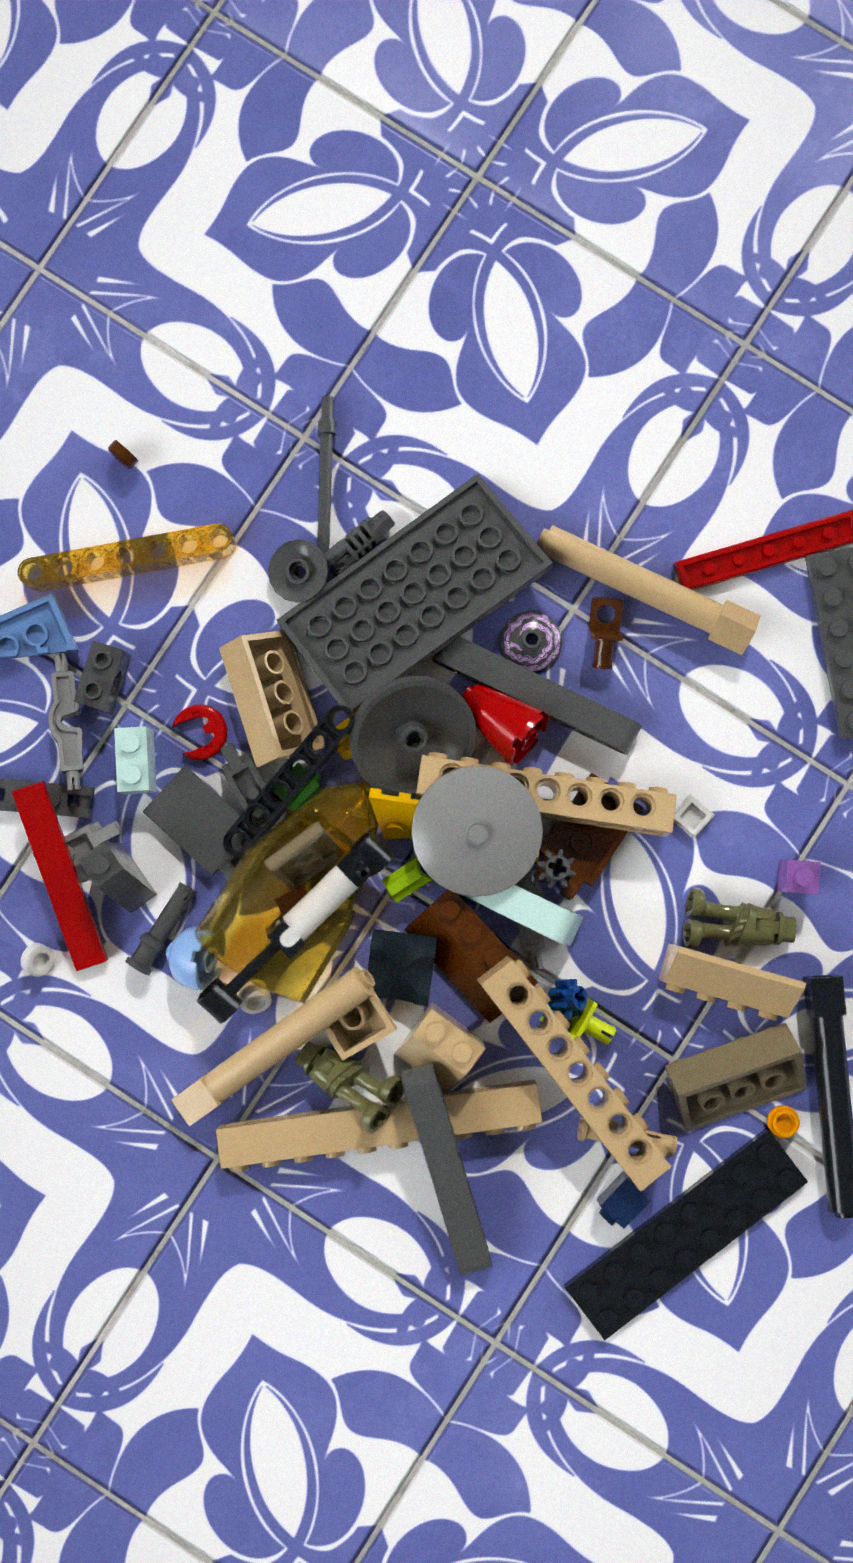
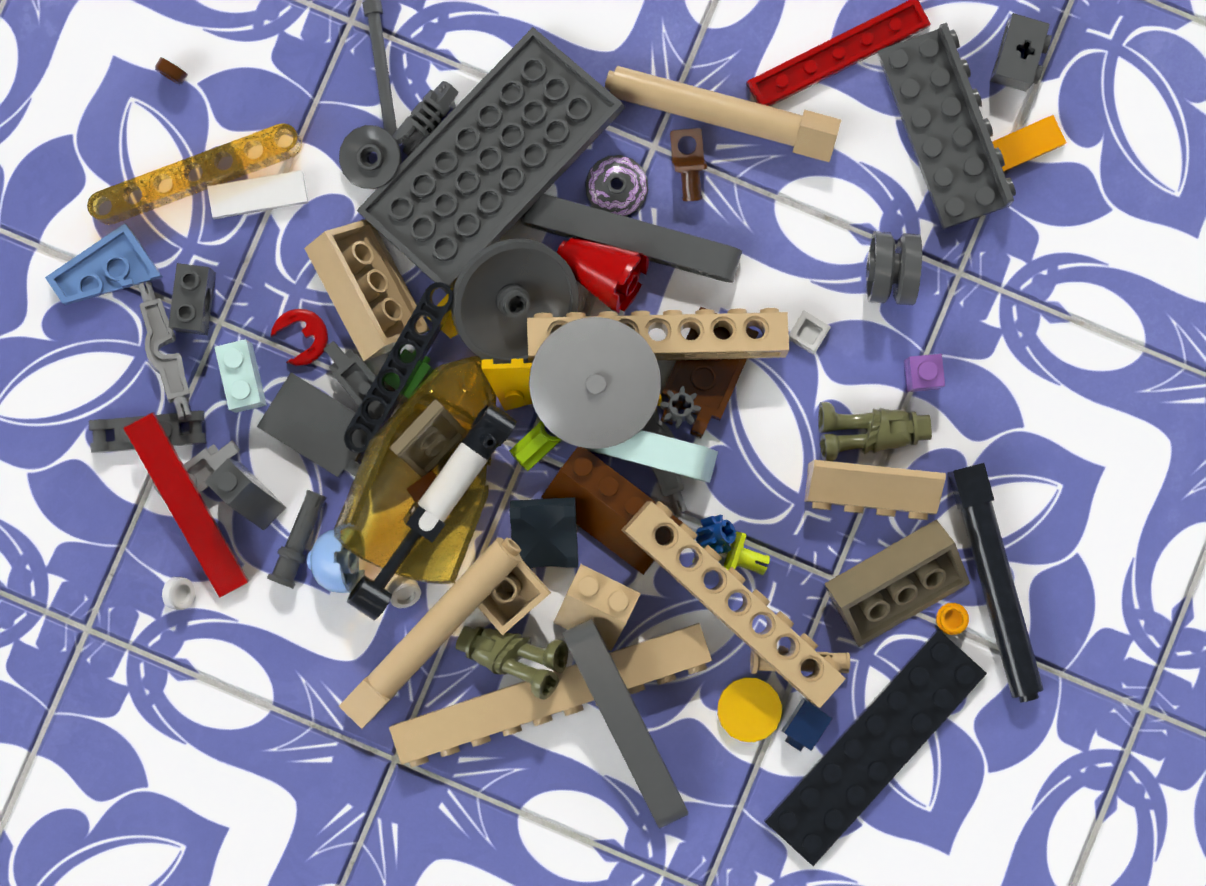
camera: 15 degrees left, 0 degrees up
none -> white tile [207,170,308,219]
none -> yellow tile [717,677,782,742]
none -> dark grey wheel [866,231,922,305]

